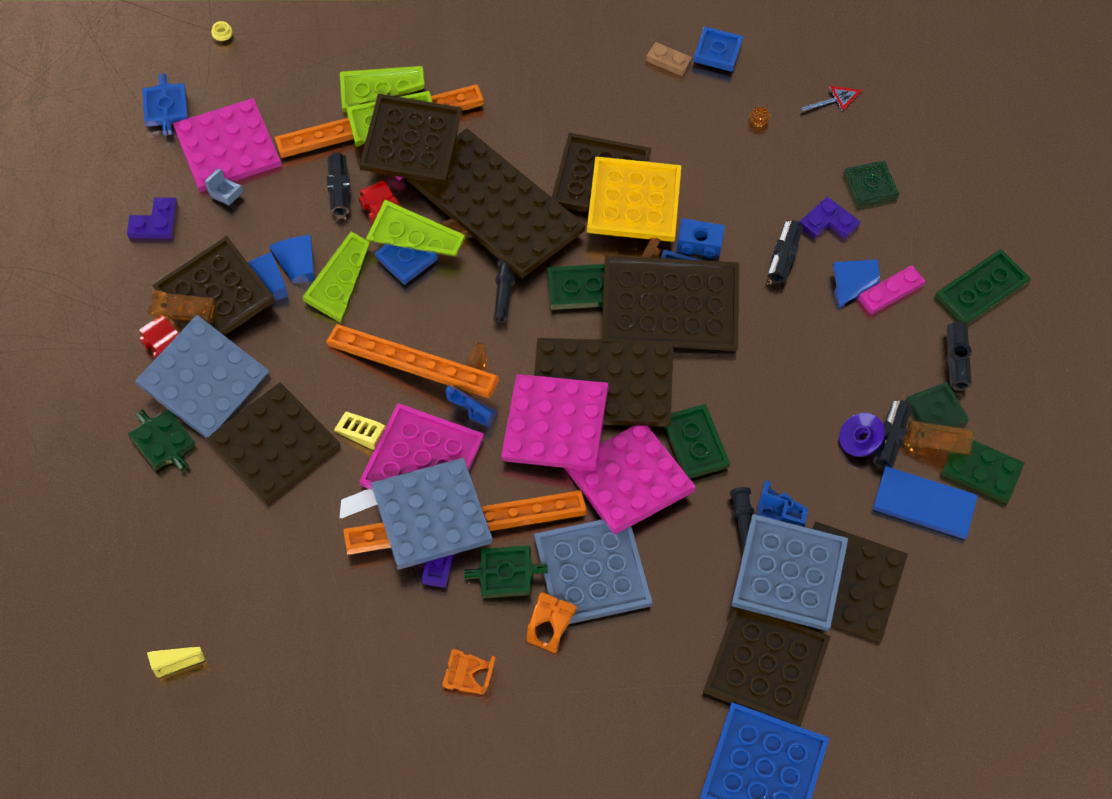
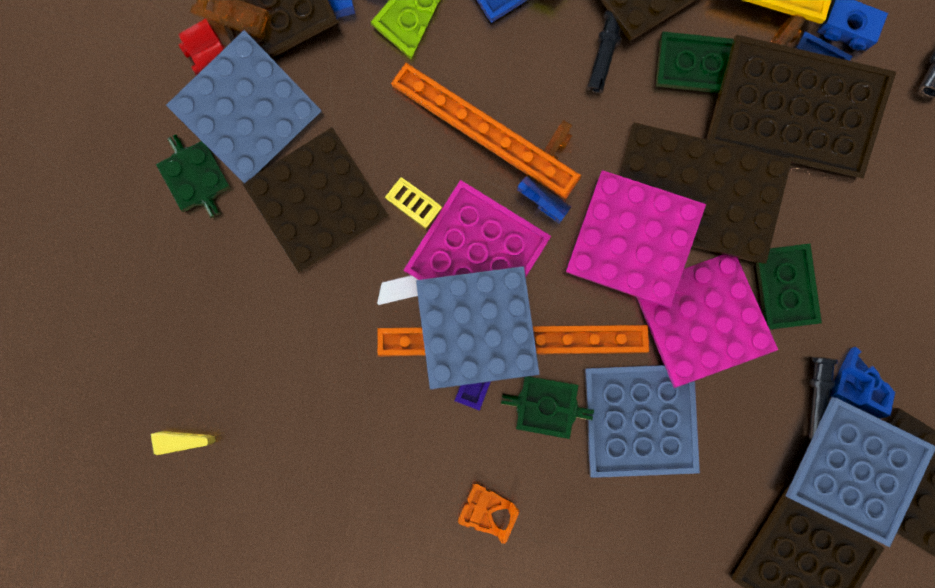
camera: 15 degrees right, 25 degrees up
orange piece [526,592,577,653] -> none

